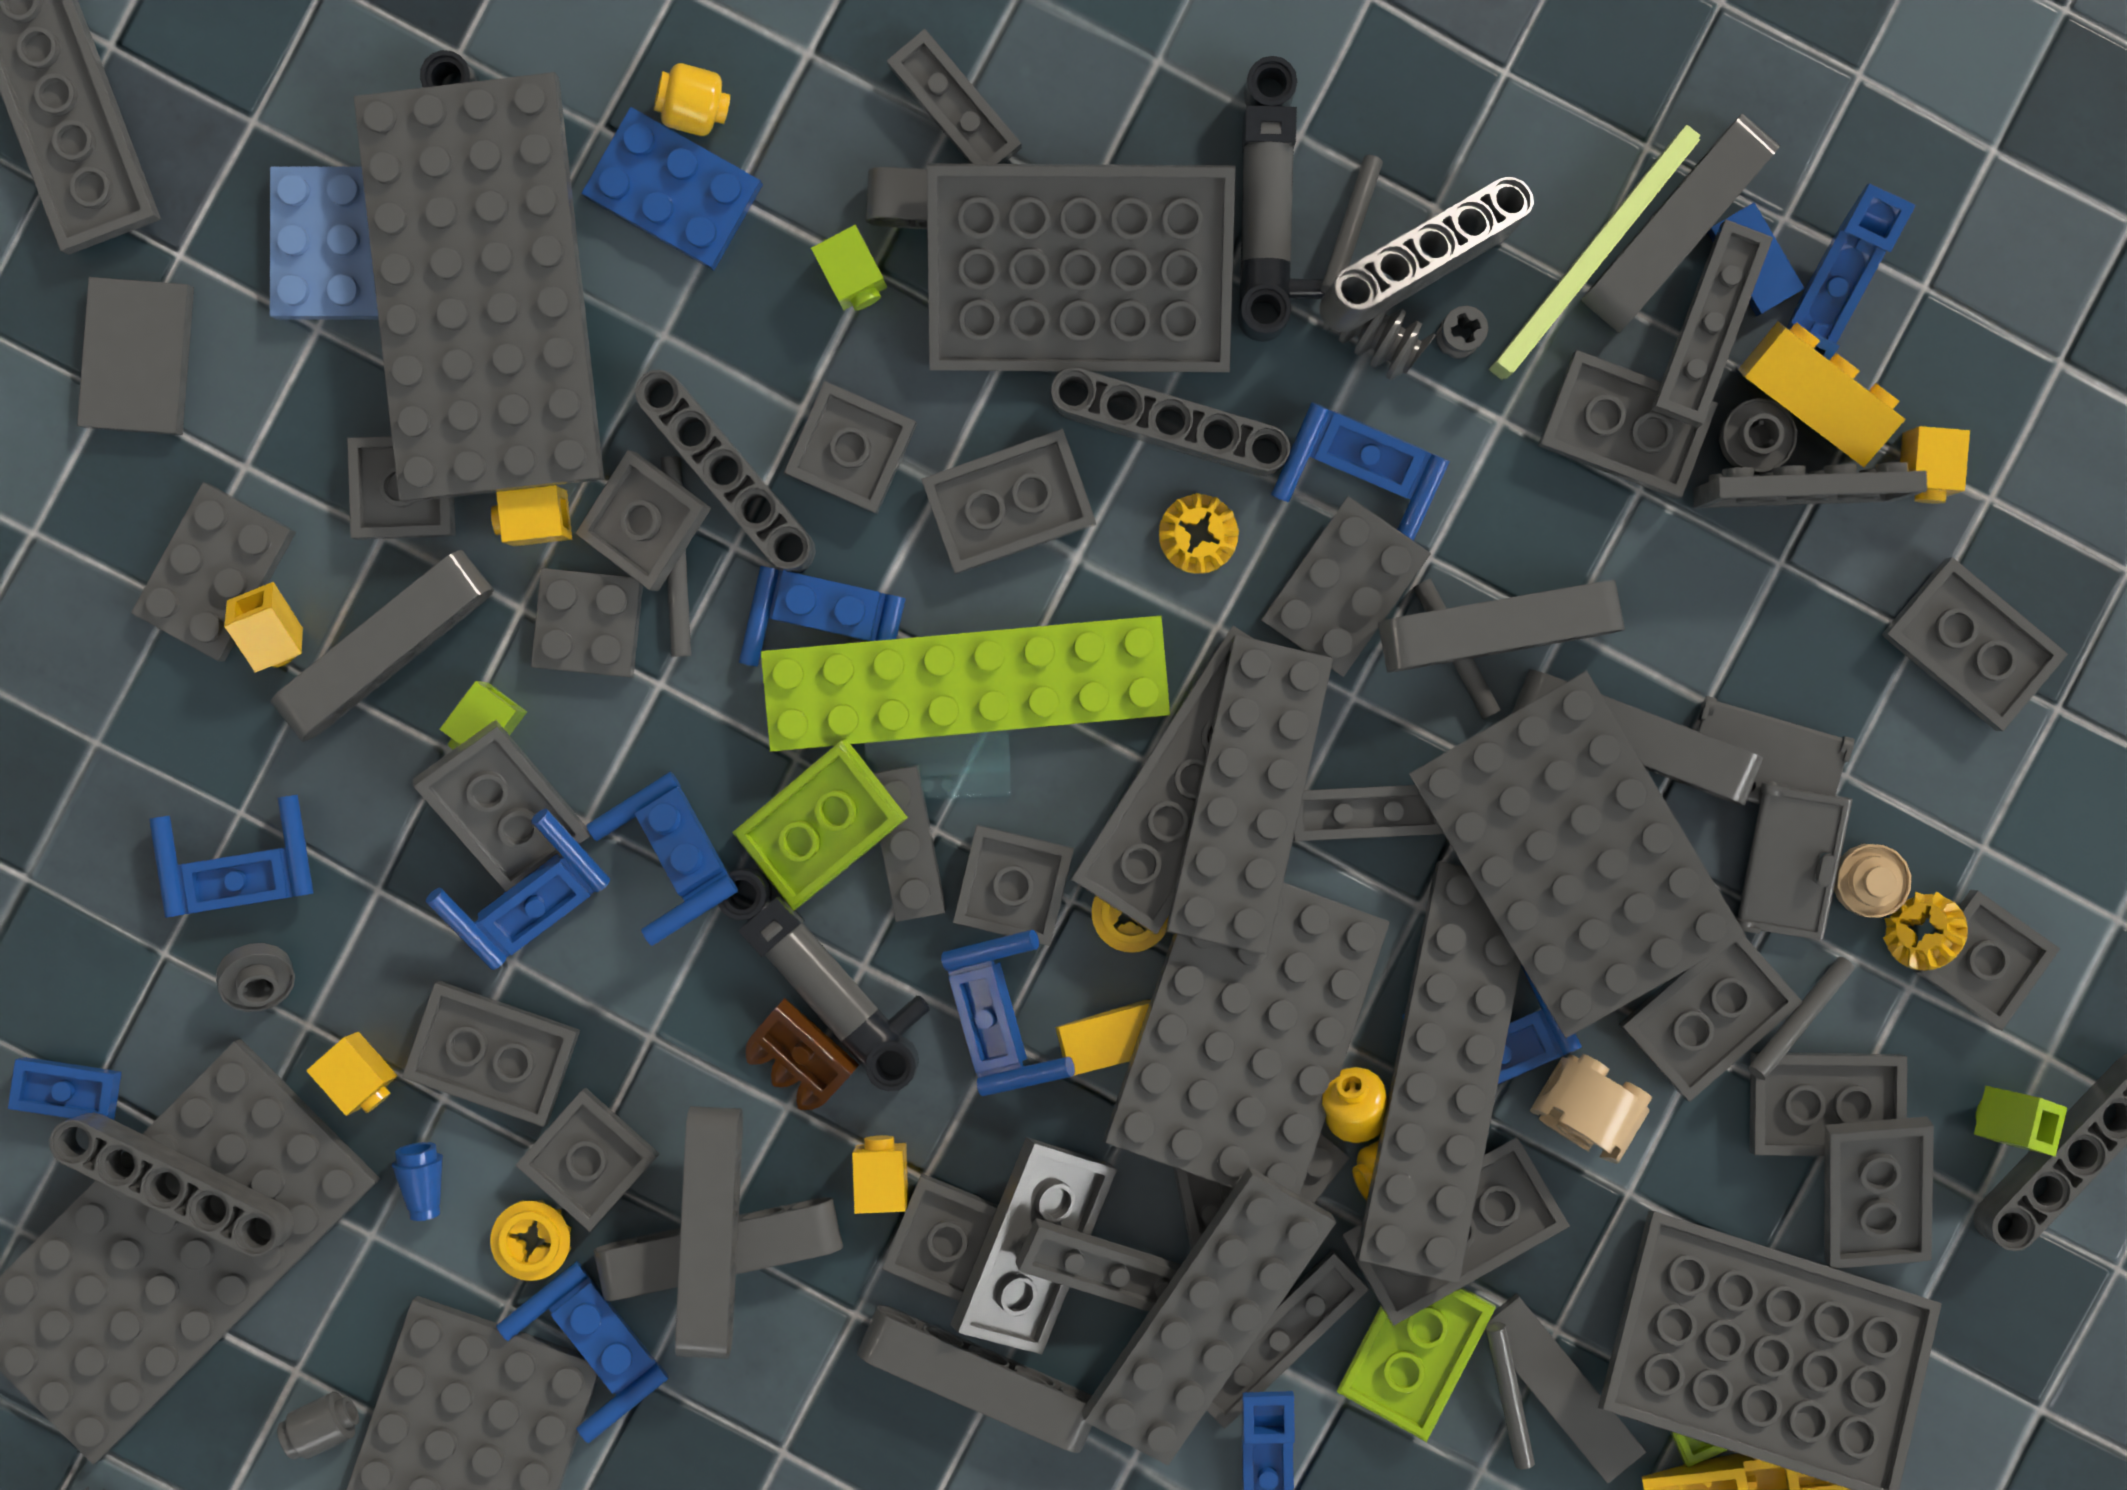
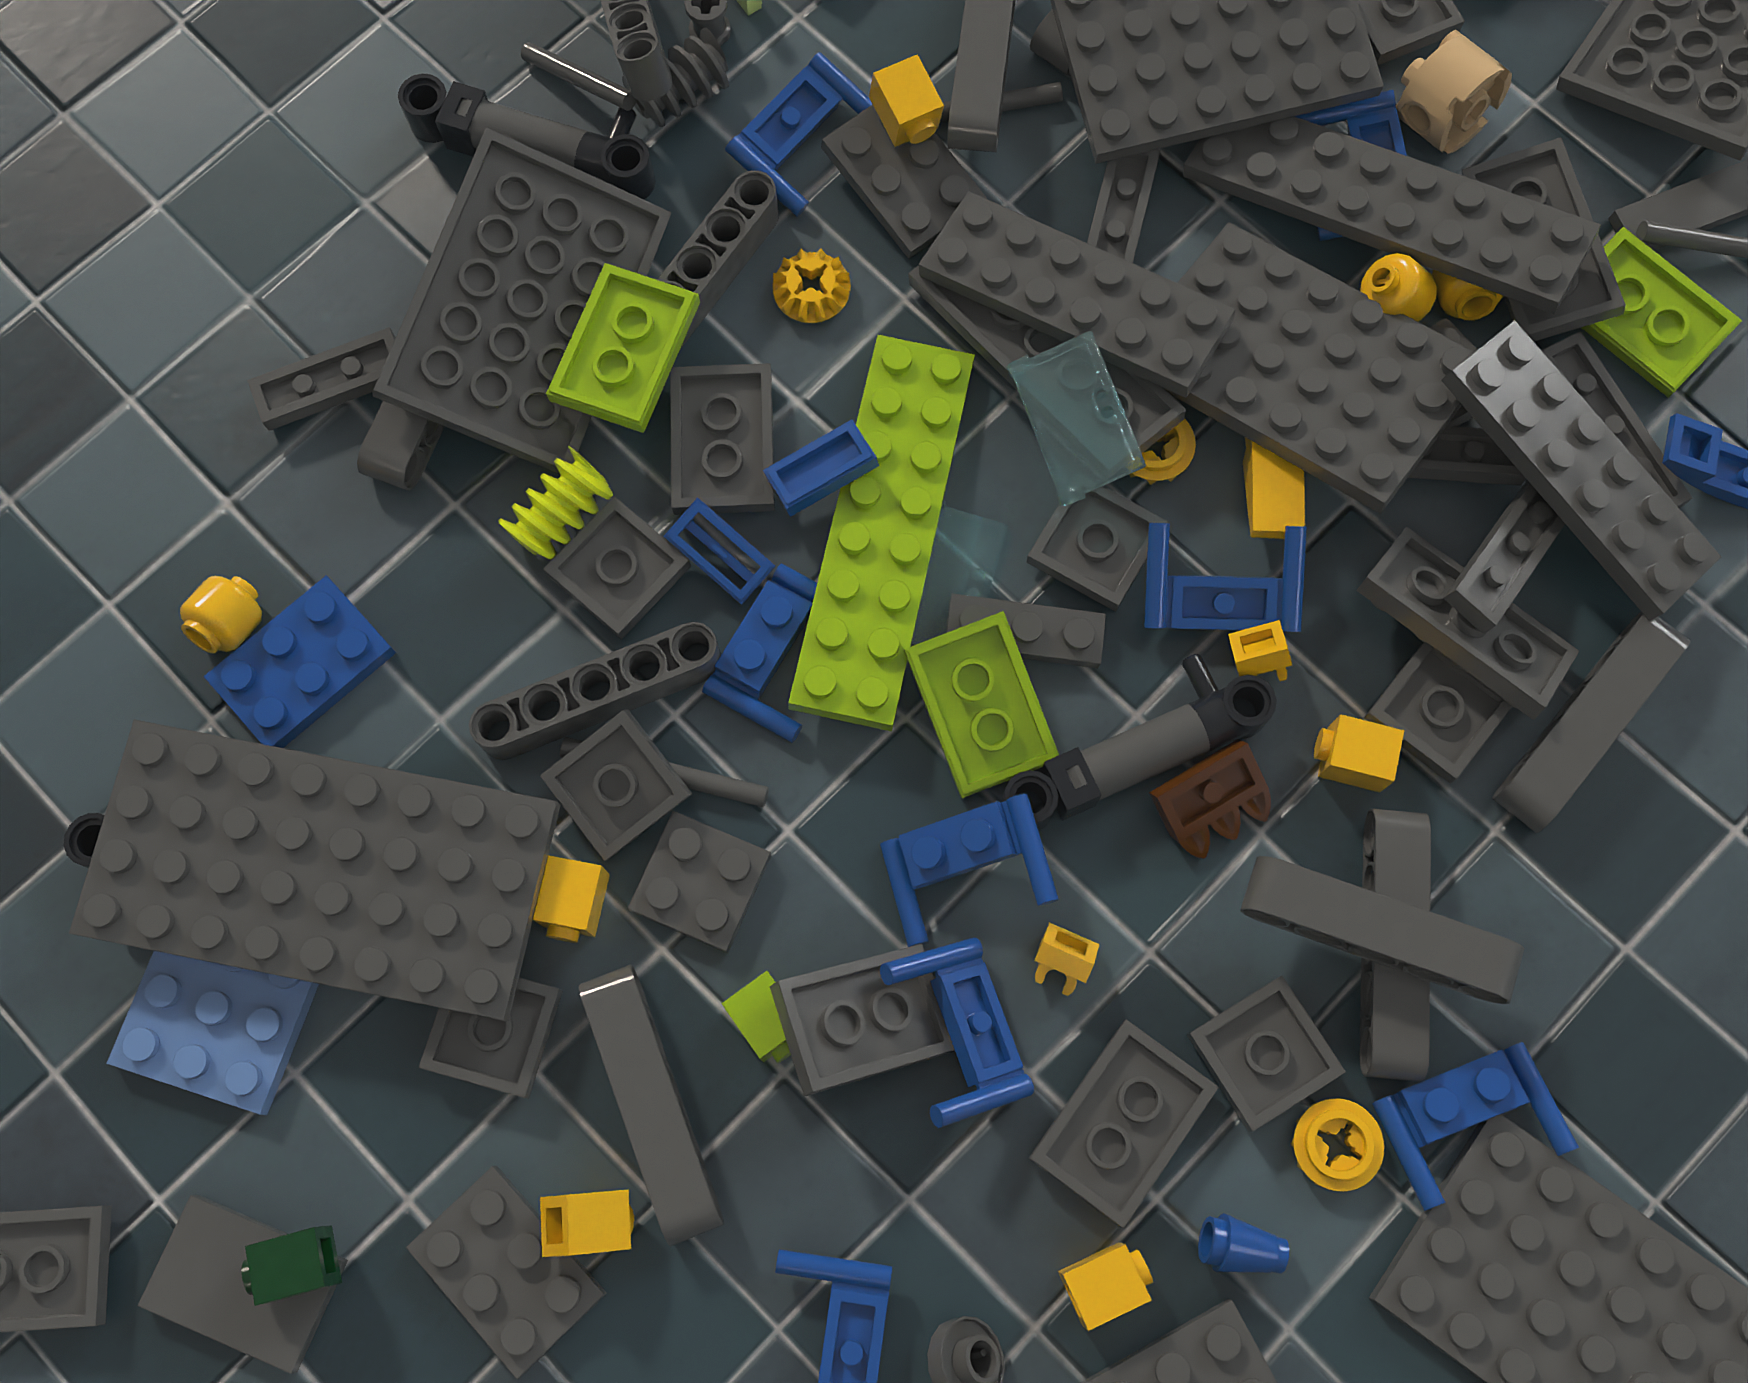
camera: 70 degrees left, 15 degrees down
lime brick [811,224,887,311] -> none
none -> dark green brick [241,1225,342,1306]
none -> neon yellow piece [498,446,613,560]
none -> lime tile [546,263,700,433]
none -> blue tile [664,497,776,605]
none -> blue tile [763,419,879,517]
none -> yellow brick [869,54,944,147]
none -> clear light blue door [1006,331,1146,506]
none -> yellow tile [1034,922,1099,996]
none -> yellow tile [1228,620,1292,682]

